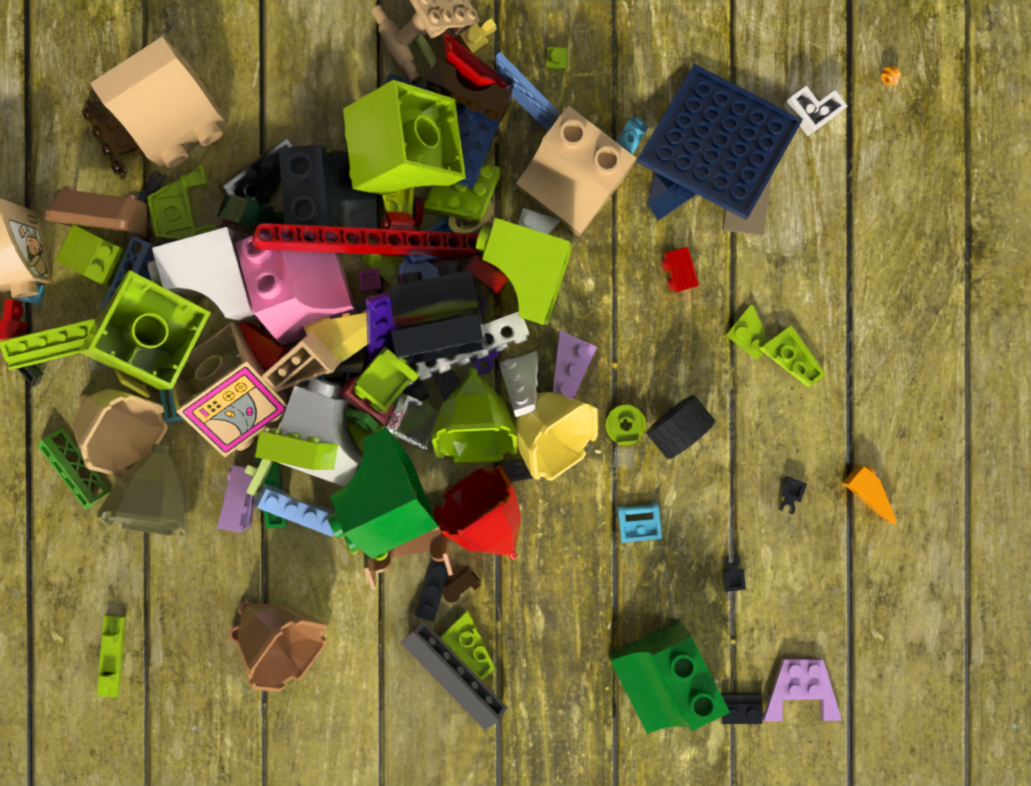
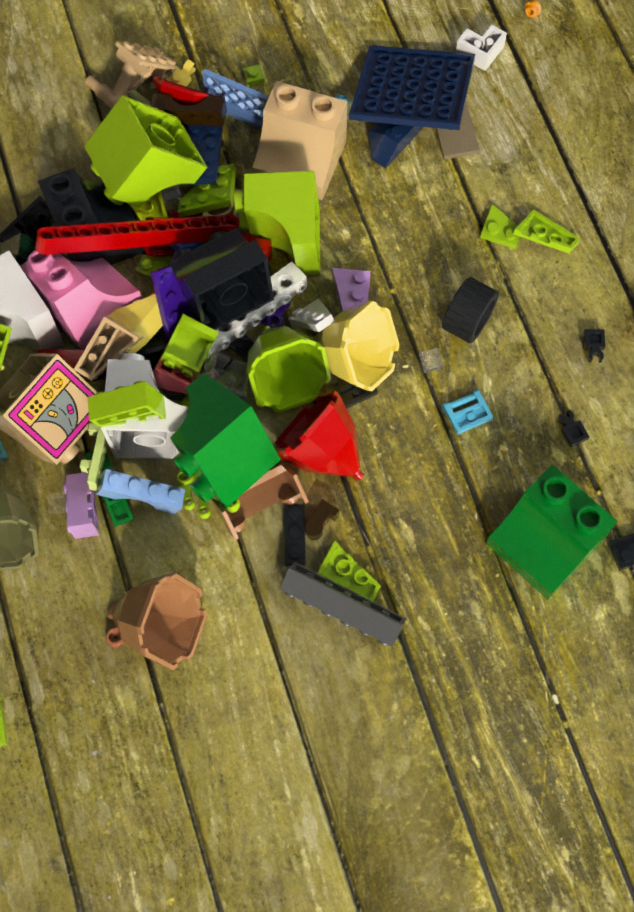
camera: 20 degrees left, 20 degrees down
bright green plate [344,409,379,432] -> none
magenta tile [358,268,383,292] -> none
lime plate [605,405,646,445] -> none
red brick [661,246,700,294] -> none

